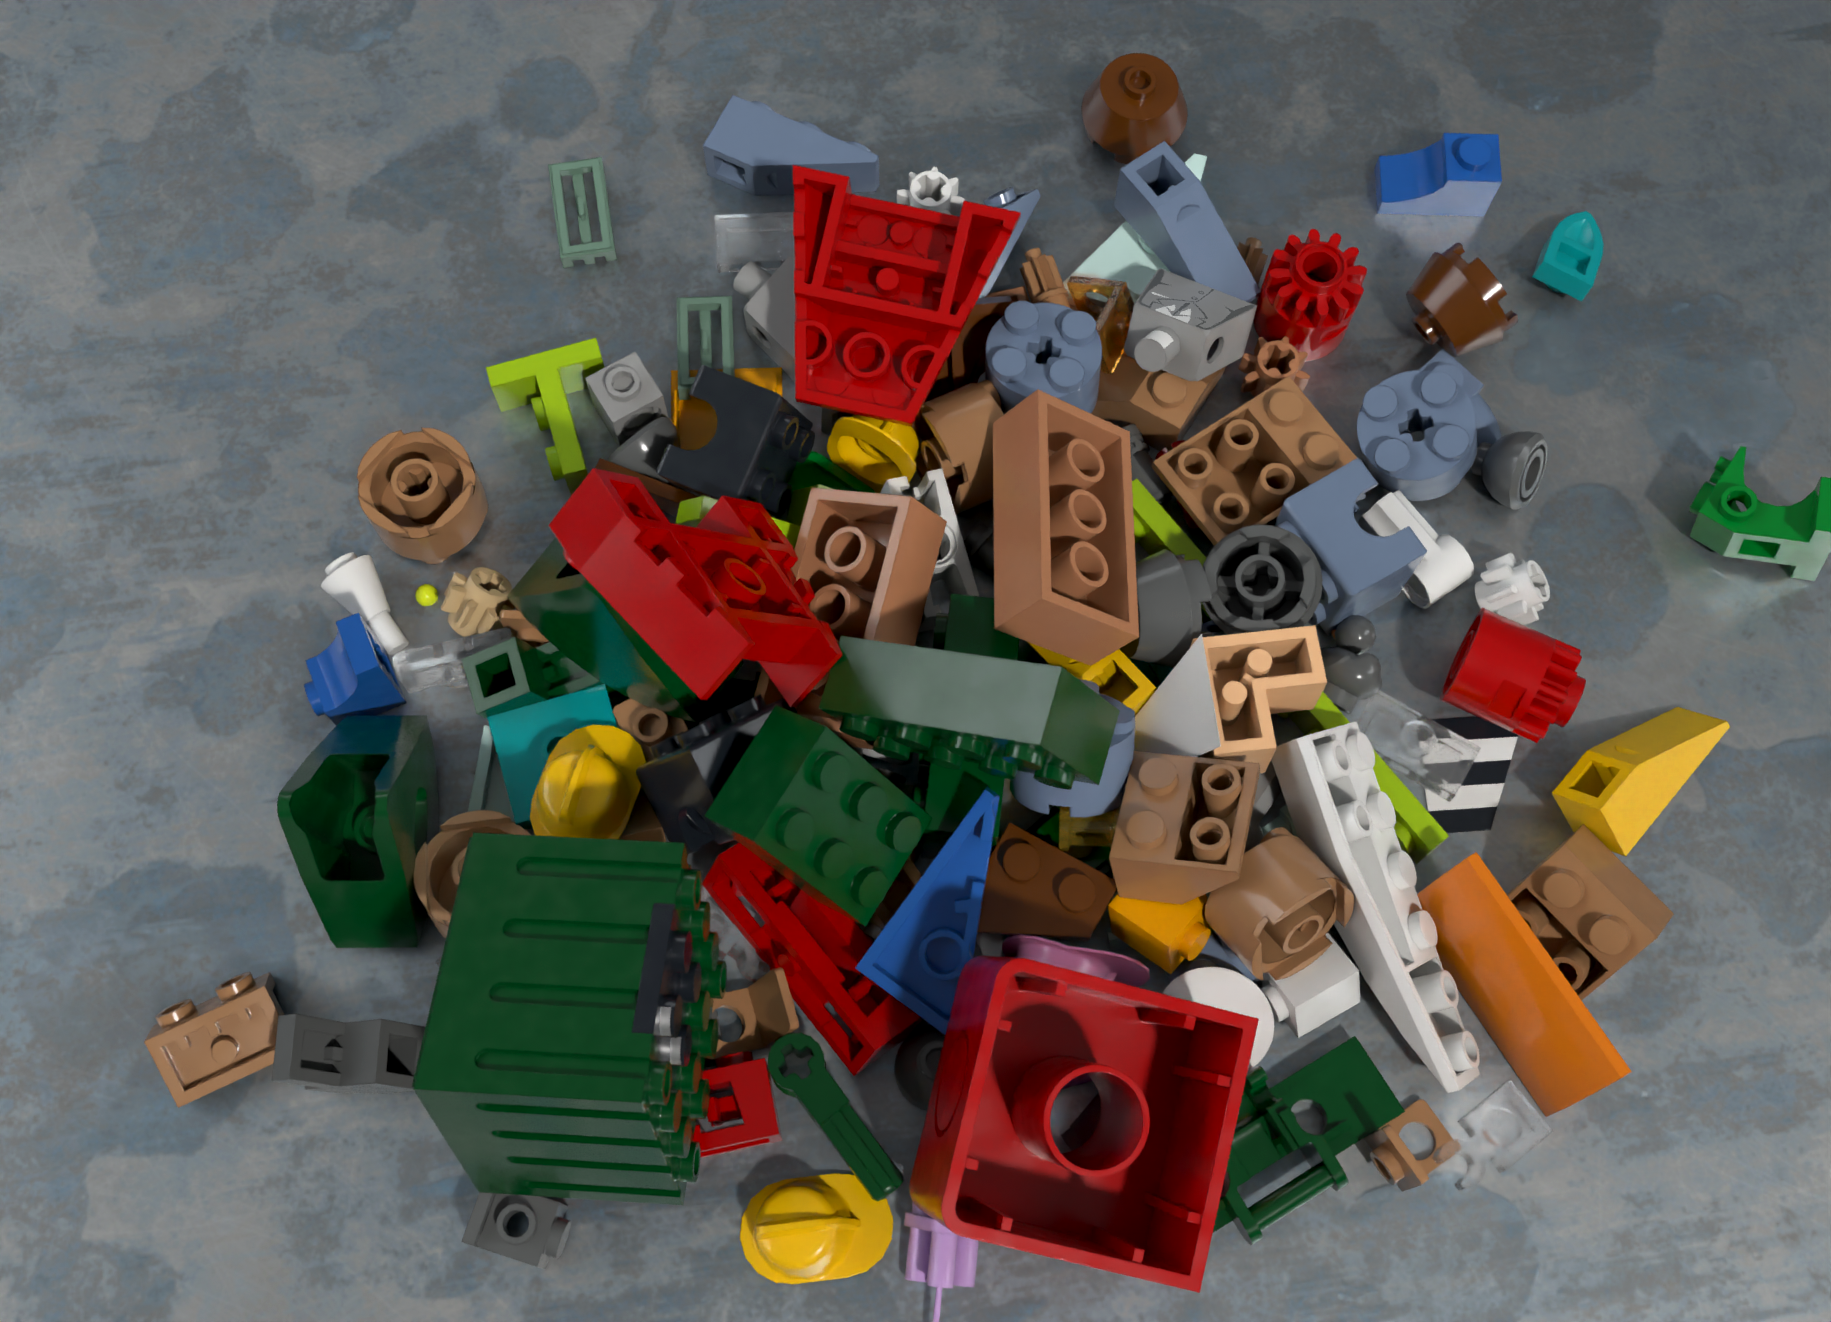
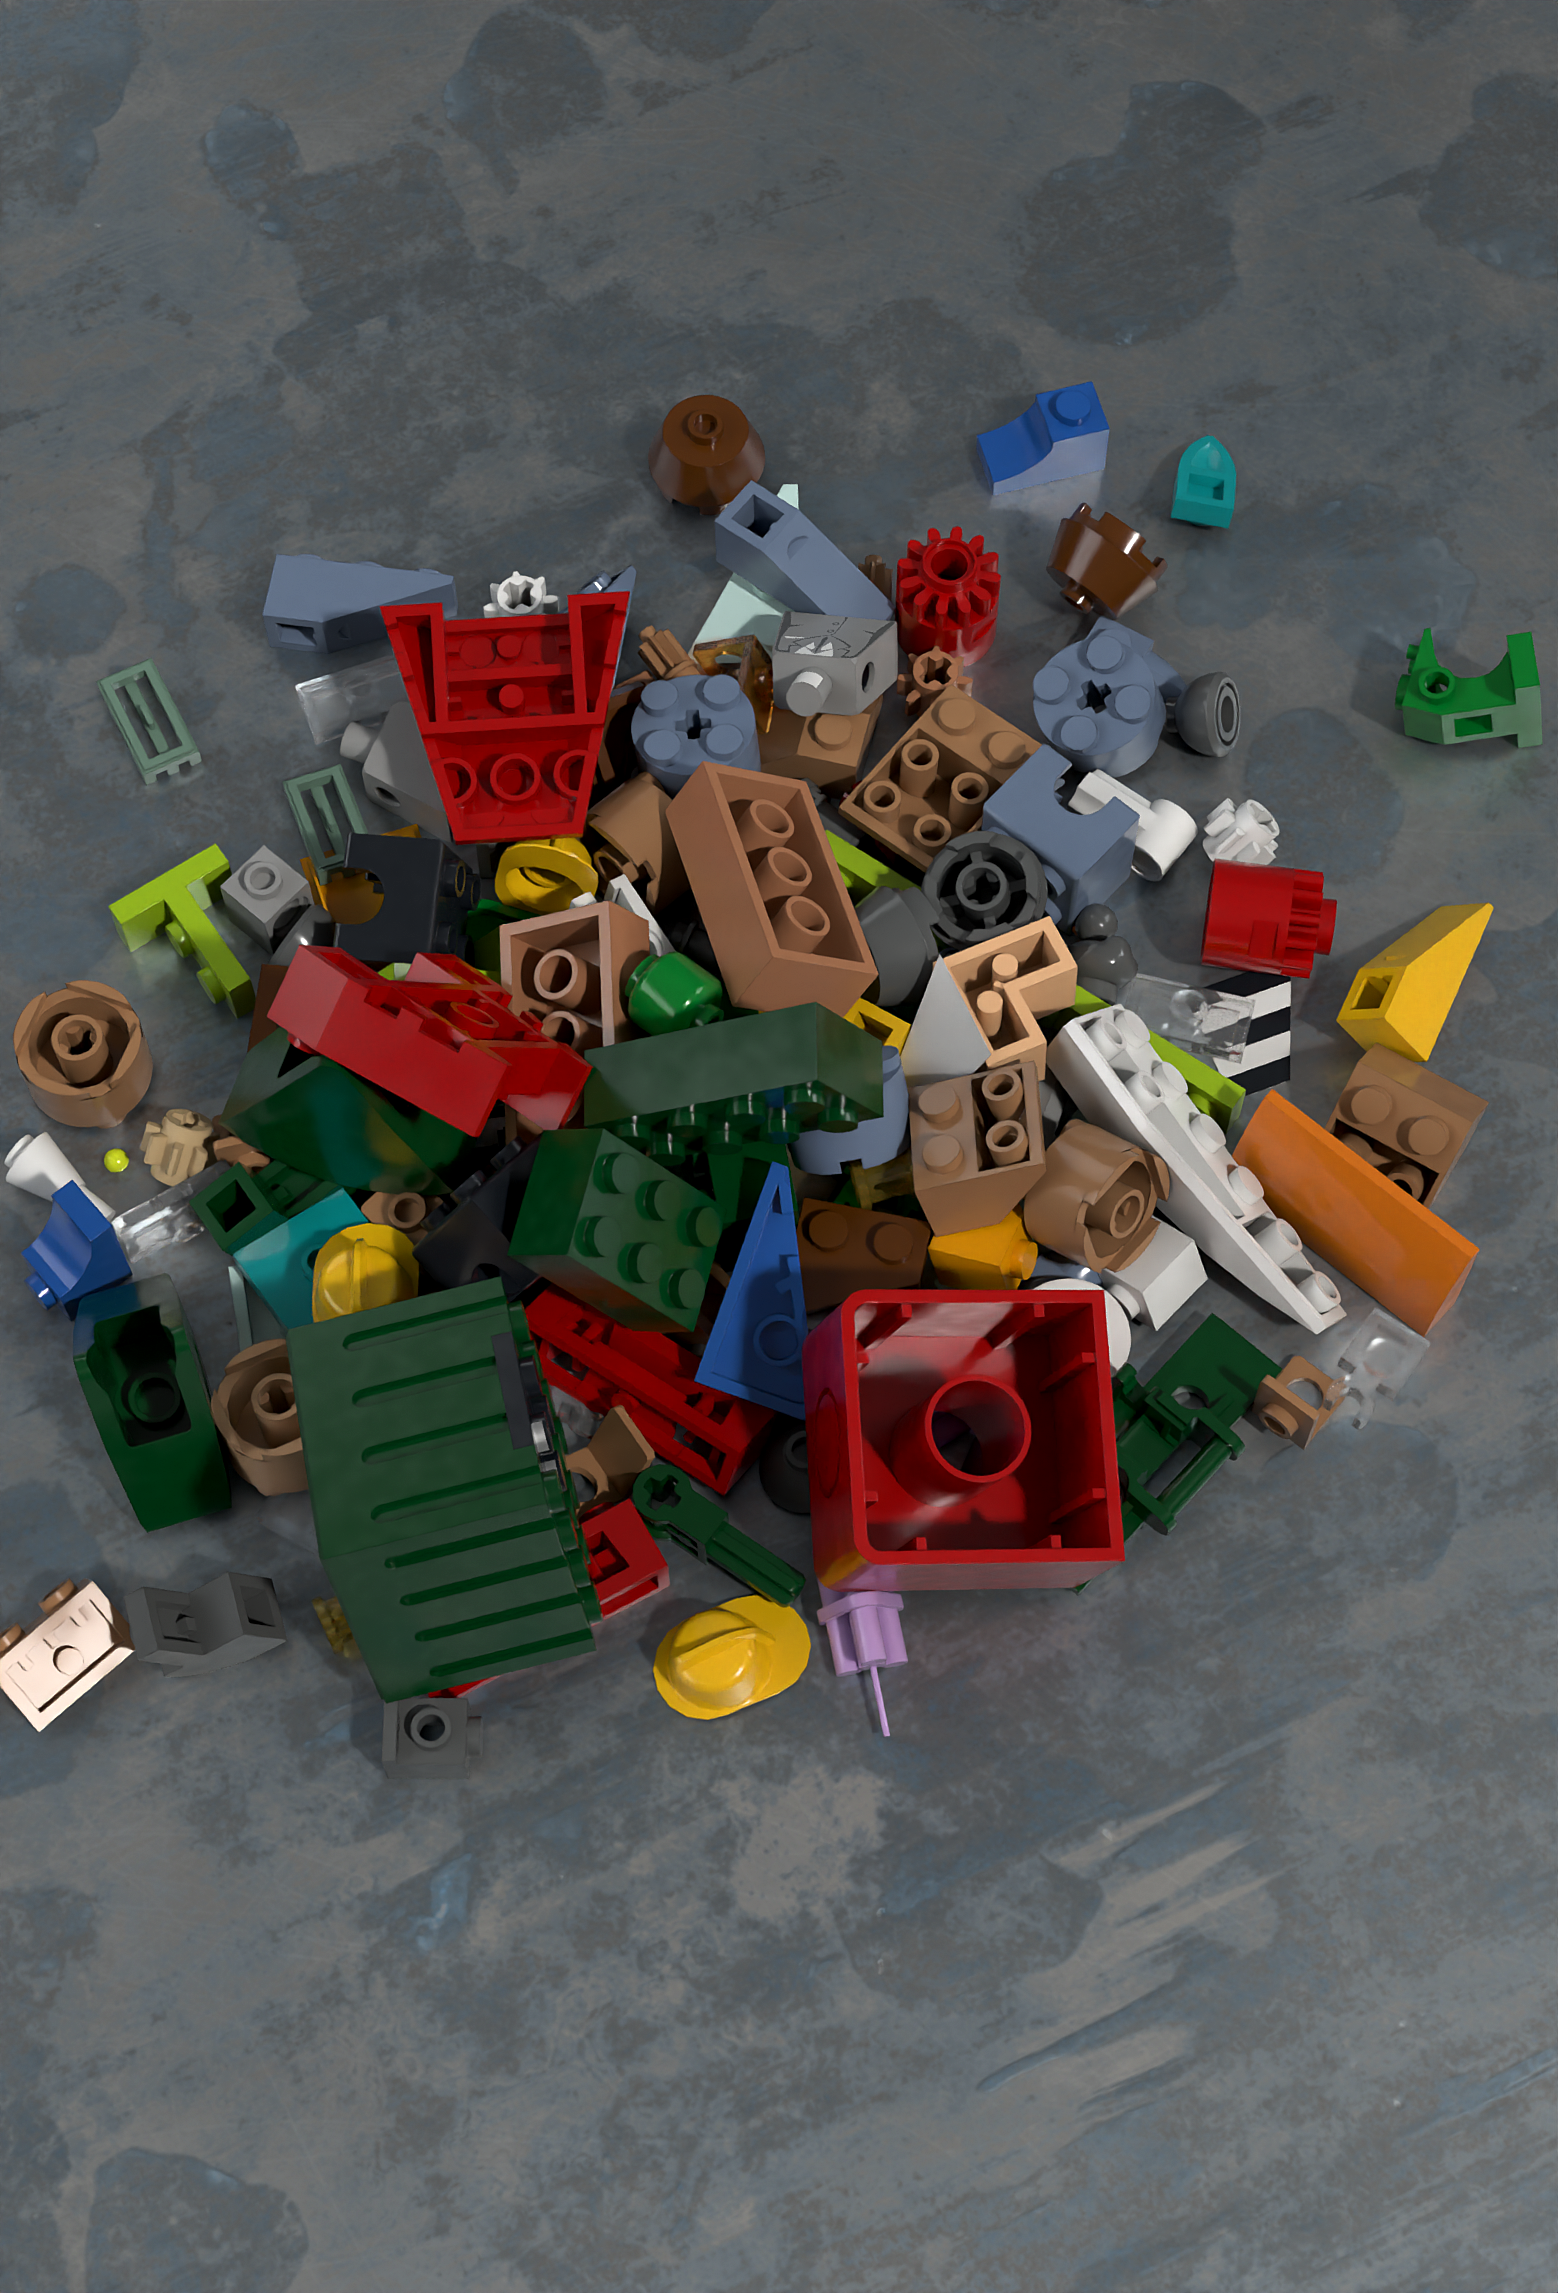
camera: 15 degrees left, 5 degrees down
none -> green head [625,951,724,1036]

